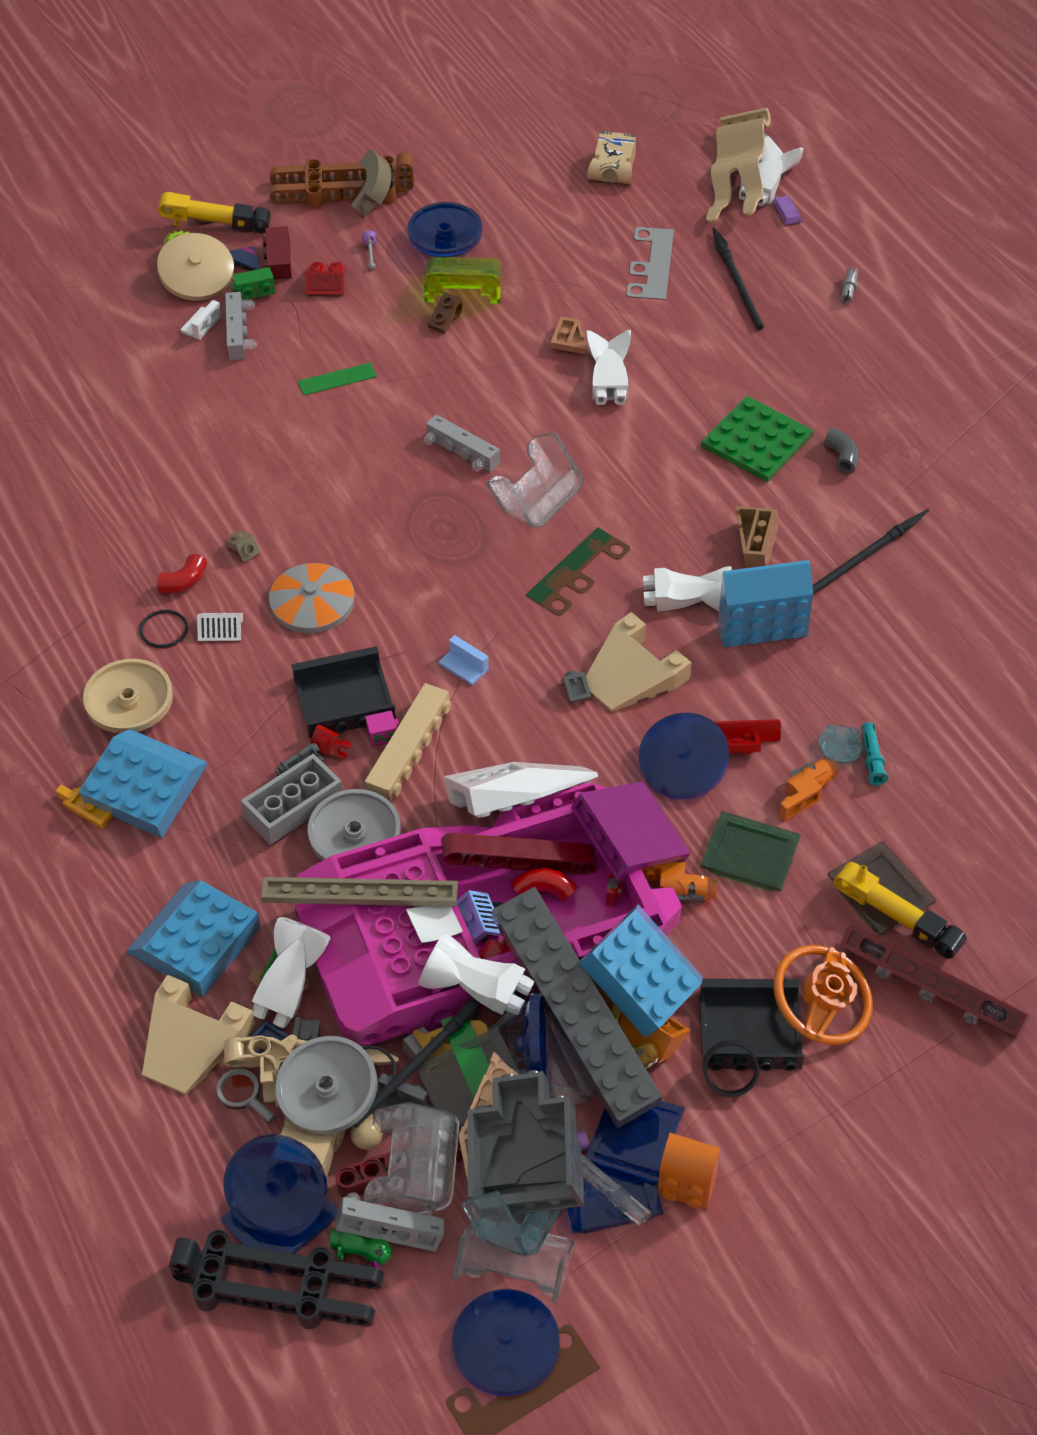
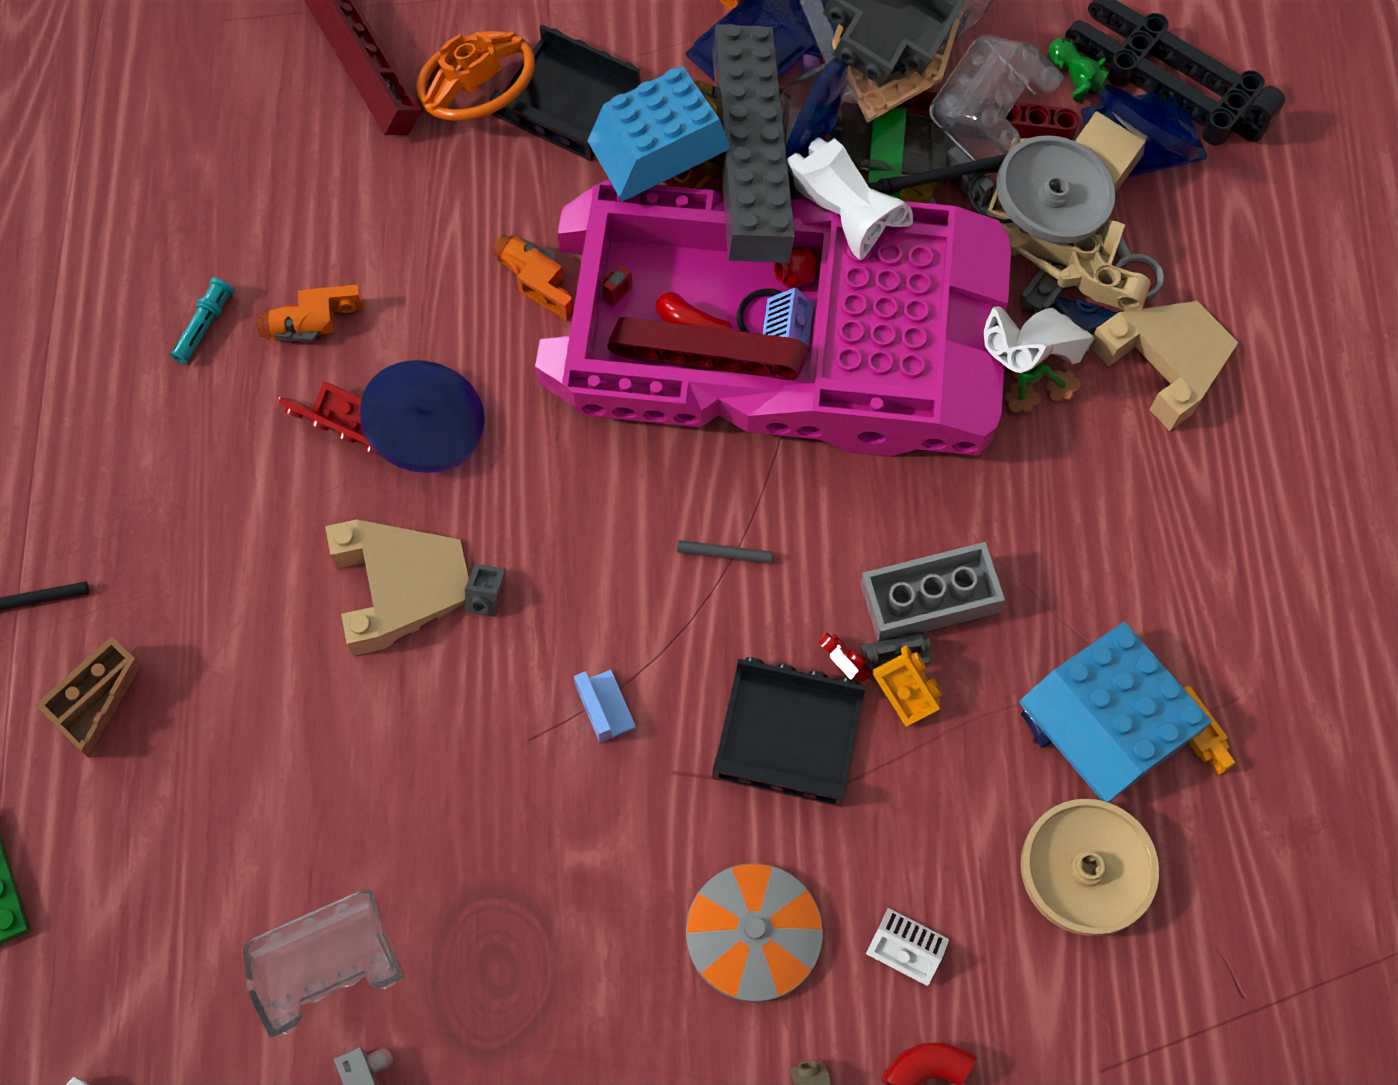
camera: 155 degrees left, 15 degrees up
dark azure slope [127,880,261,997] -> none
black piece [139,610,188,648] -> none
dark tan plate [261,877,458,907] -> none
light grey dish [308,789,401,861] -> none
light grey piece [335,1192,444,1252] -> none
tan brick [365,683,451,802] -> none
dark pink brick [365,711,400,747] -> none
white sticker [406,906,463,943] -> none
white wedge [443,762,598,818] -> none
piece [526,527,630,615] -> none
magenta panel [570,782,691,881] -> none
white hips [643,566,732,611] -> none
clear green piece [700,811,801,891] -> none
black tyre [703,1040,759,1097] -> none
dark azure slope [717,560,813,647] -> none
clear light blue dish [819,725,864,763] -> none
clear smoke piece [827,841,936,935] -> none
yellow piece [833,862,967,959] -> none
none -> dark grey bar [677,540,772,564]
none -> light orange bracket [873,645,942,727]

